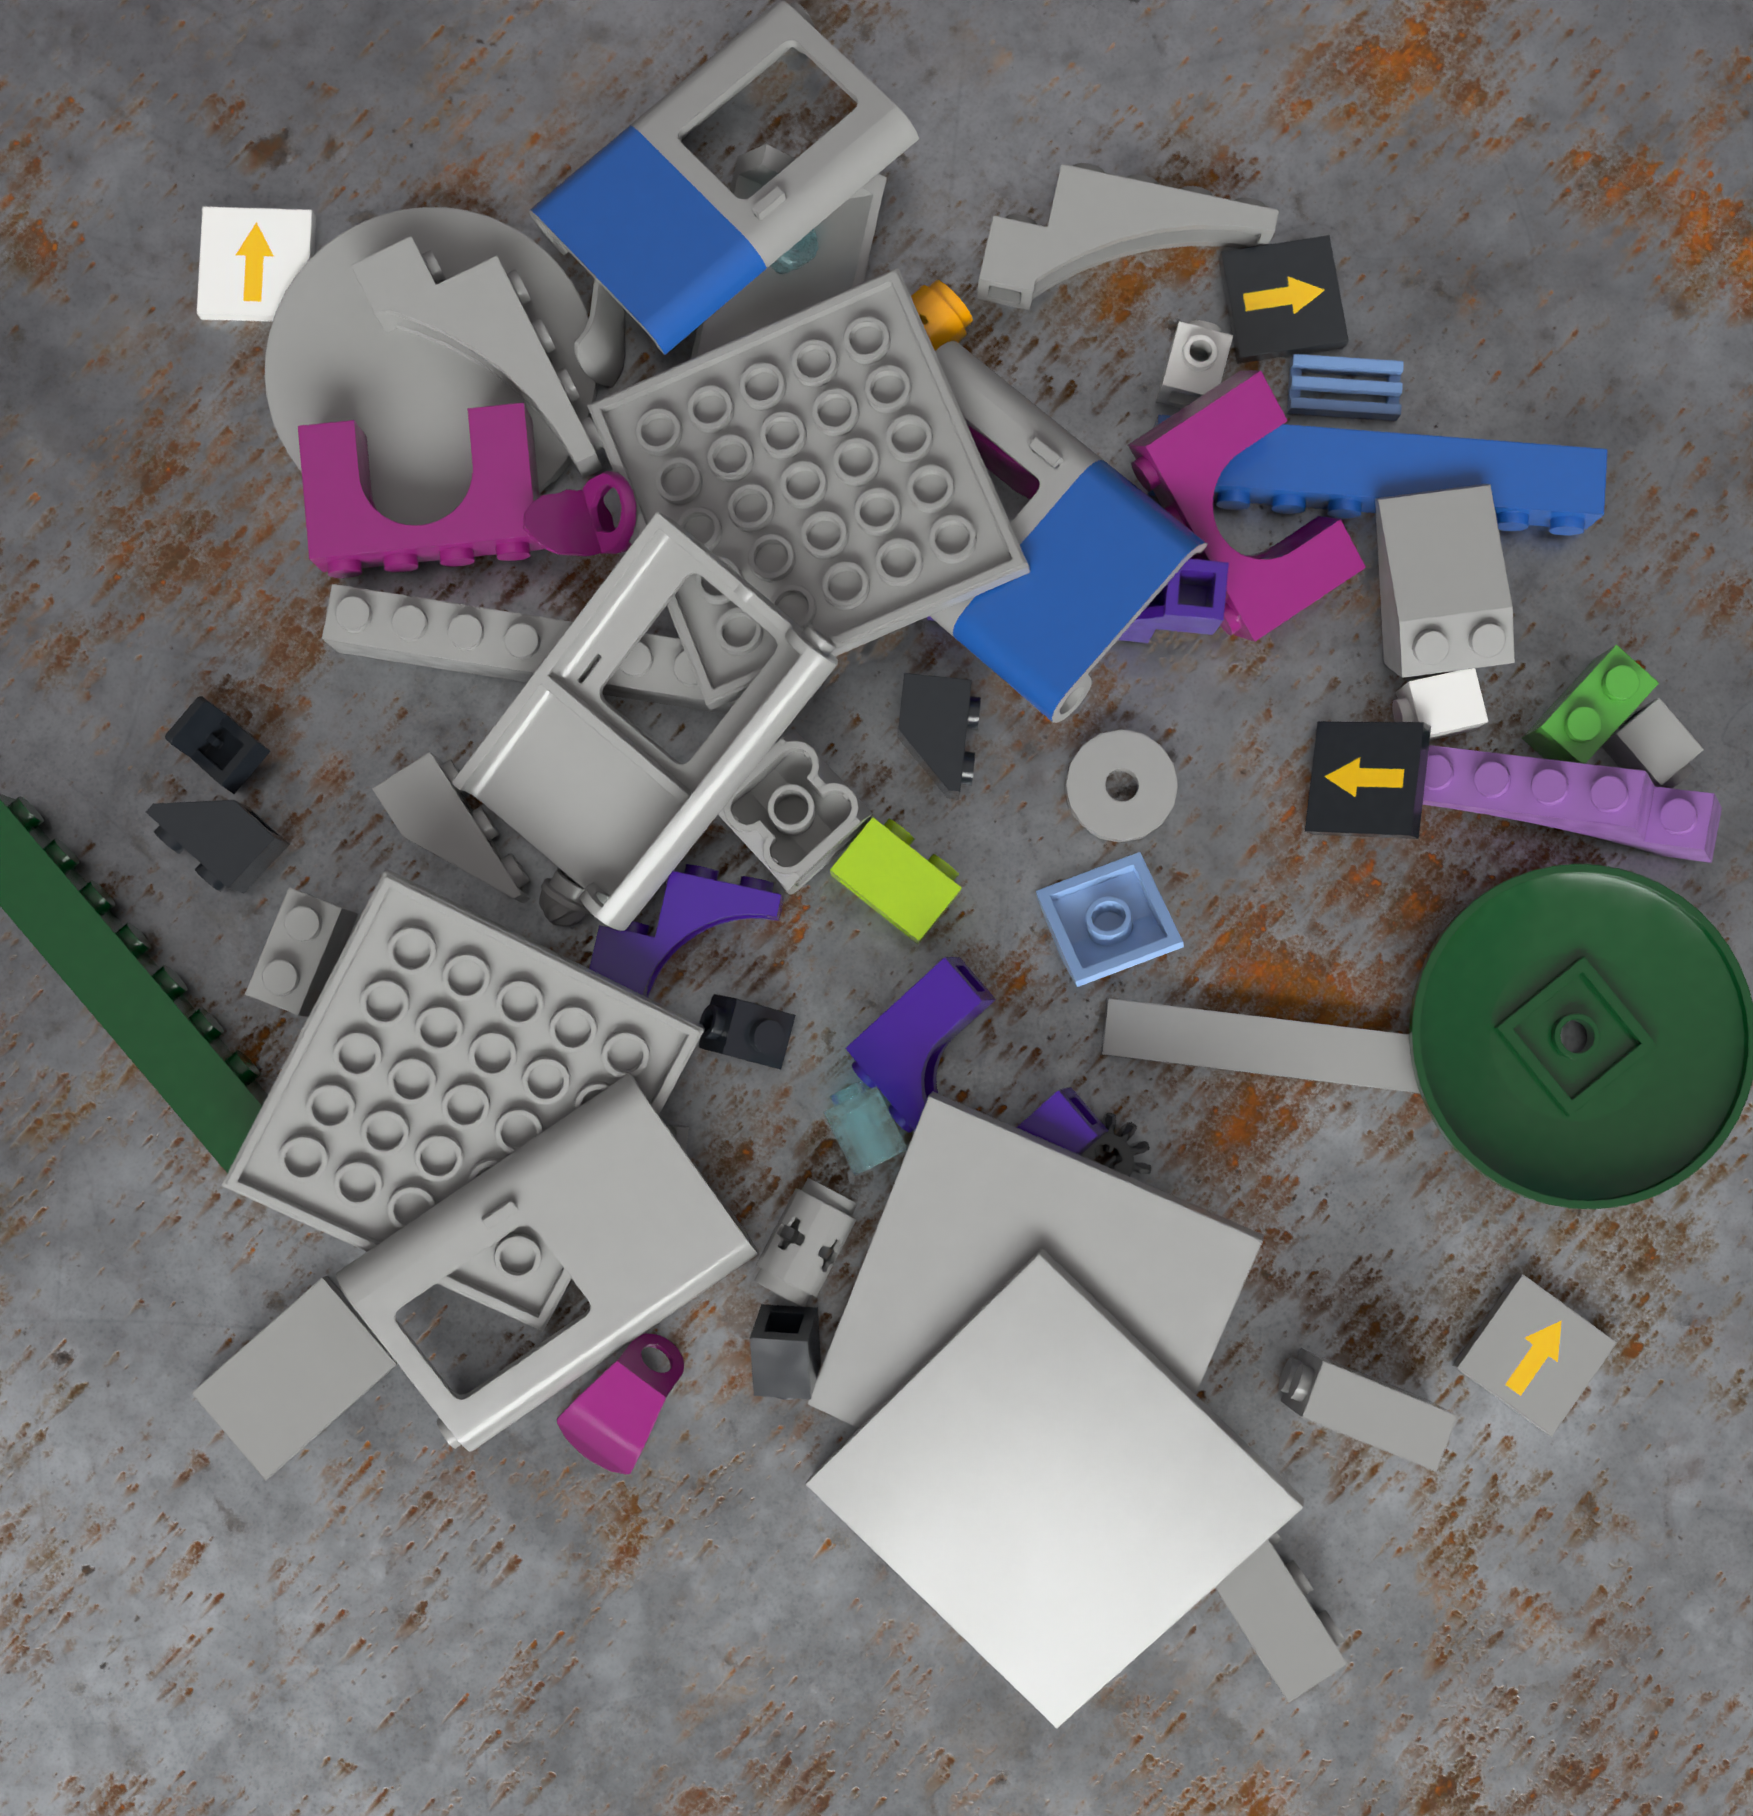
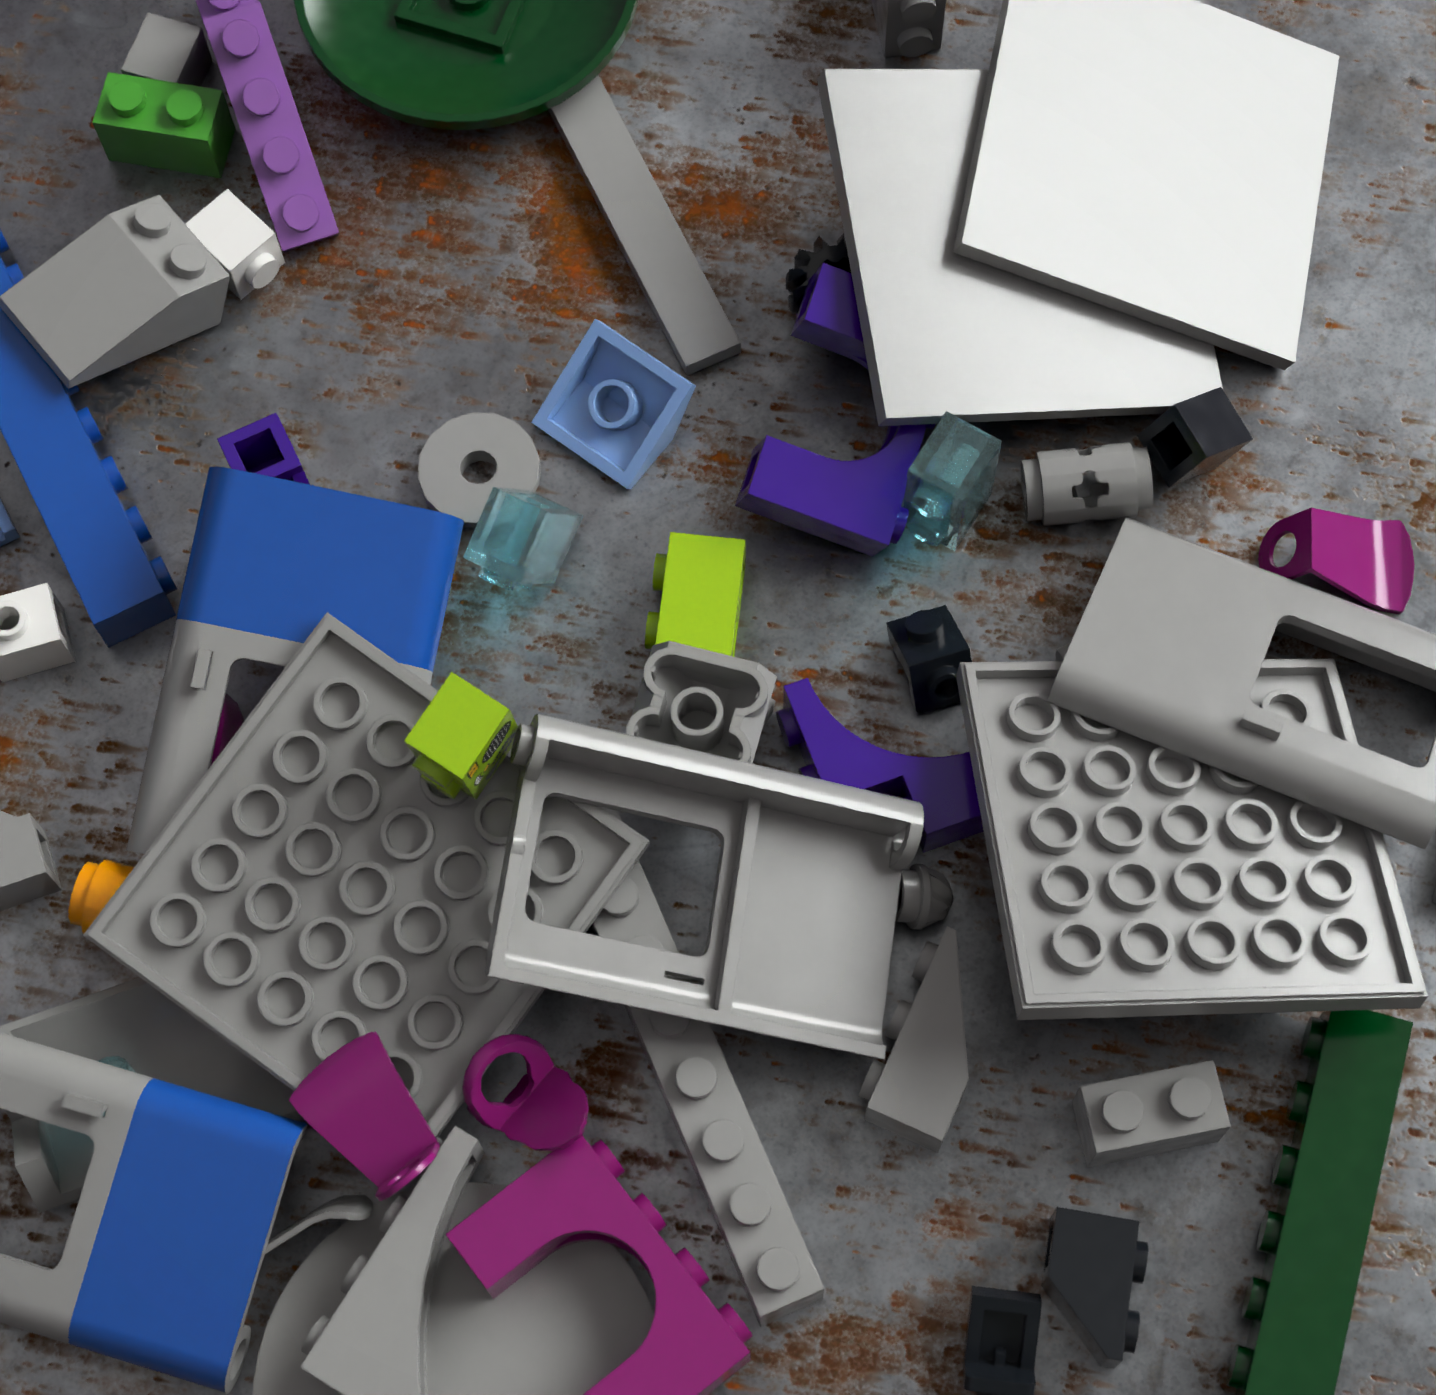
camera: 120 degrees left, 15 degrees down
black slope [898,673,981,799] -> none
magenta arch [1128,370,1366,642] -> none
black tile [1305,721,1431,839] -> none
none -> magenta piece [289,1032,440,1202]
none -> lime brick [404,672,518,800]
none -> clear light blue brick [463,487,584,591]

